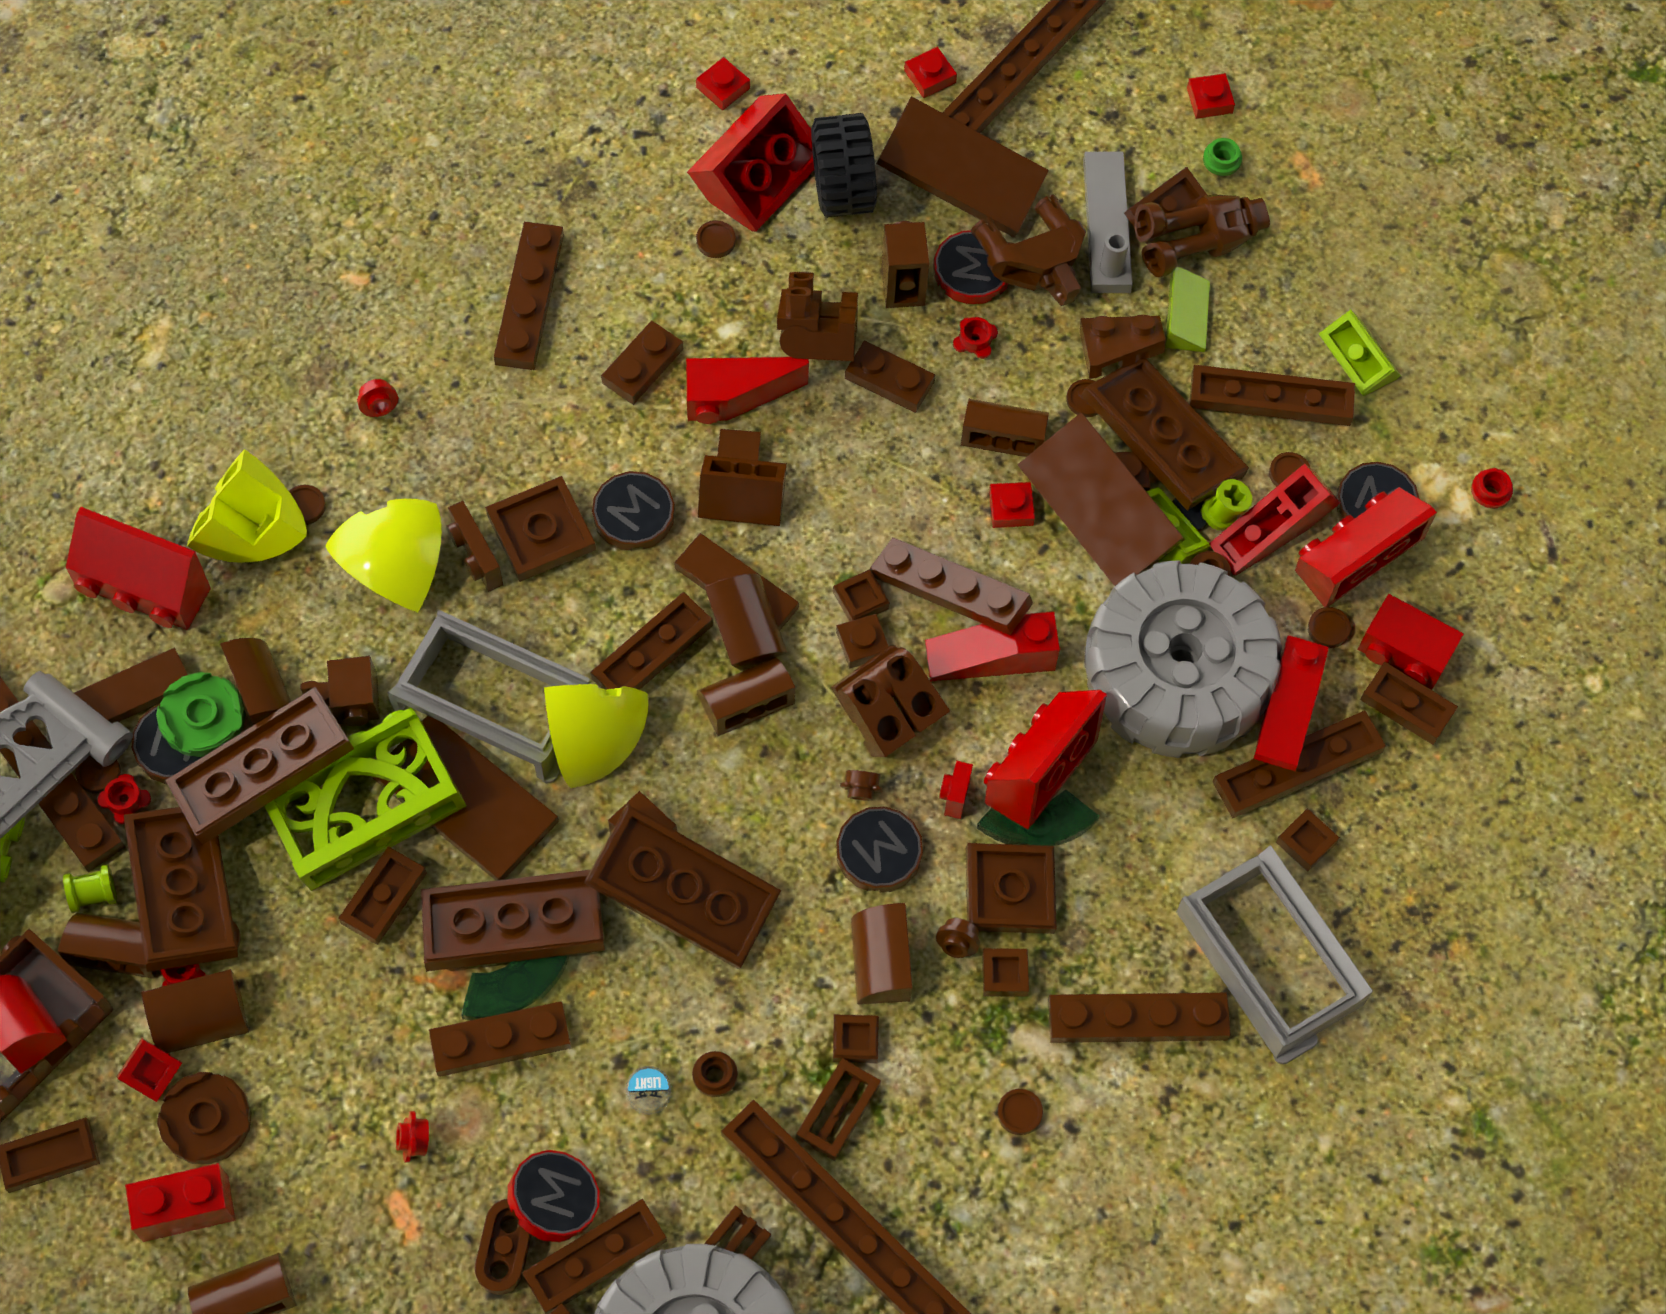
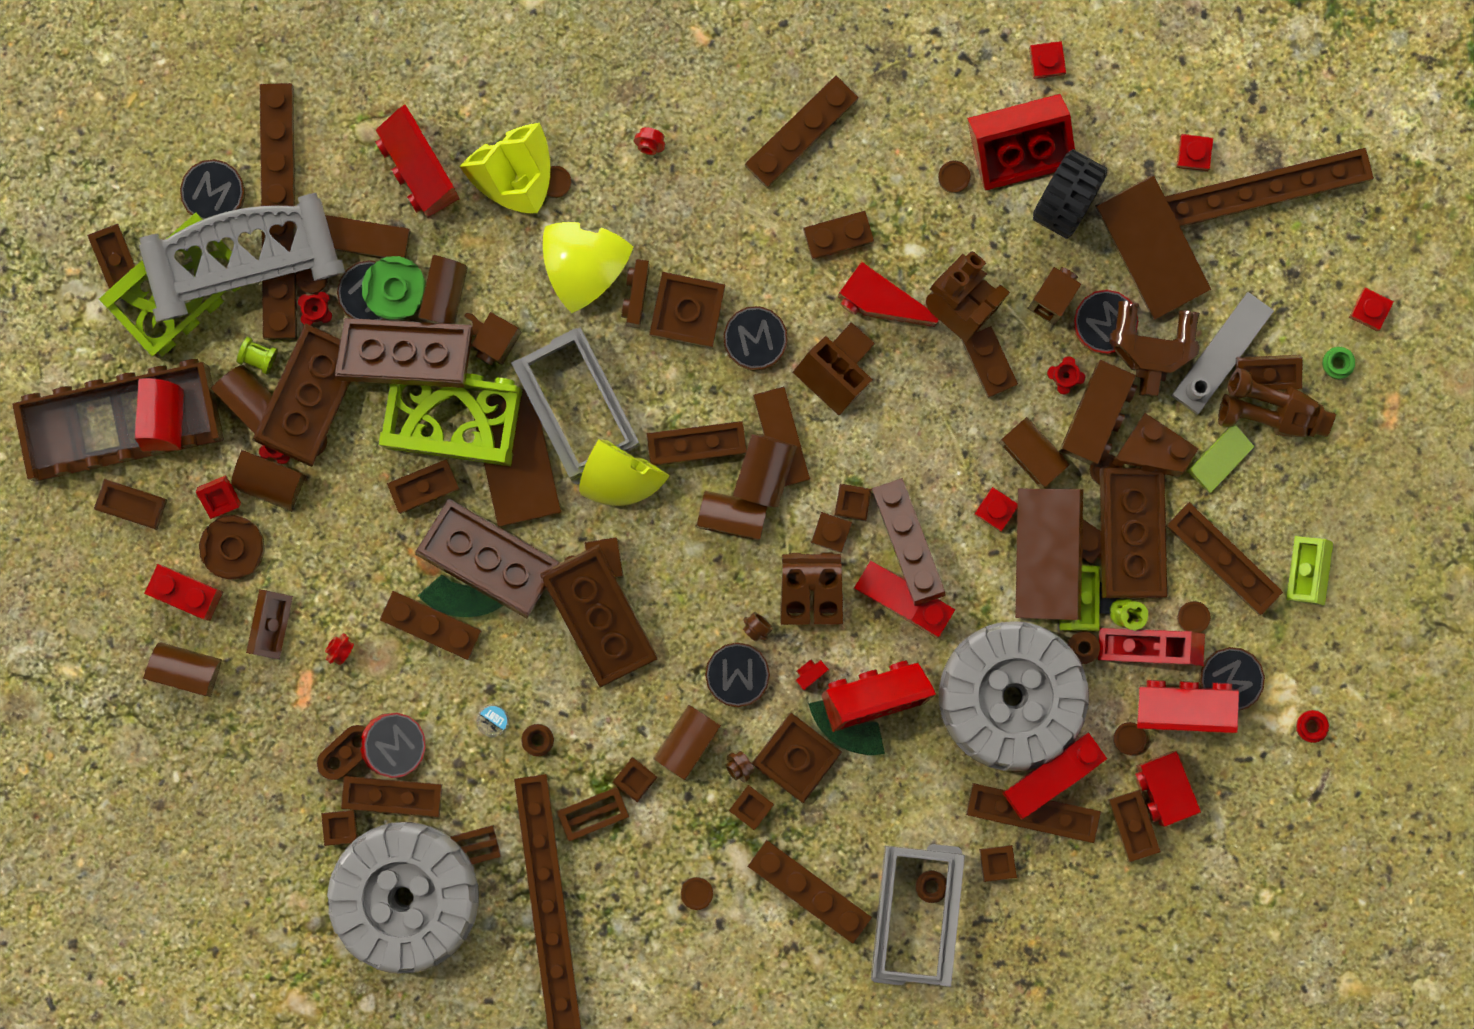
camera: 40 degrees right, 20 degrees up
none -> reddish brown plate [246,589,293,660]
none -> reddish brown plate [915,870,947,903]
none -> reddish brown brick [1059,360,1138,466]

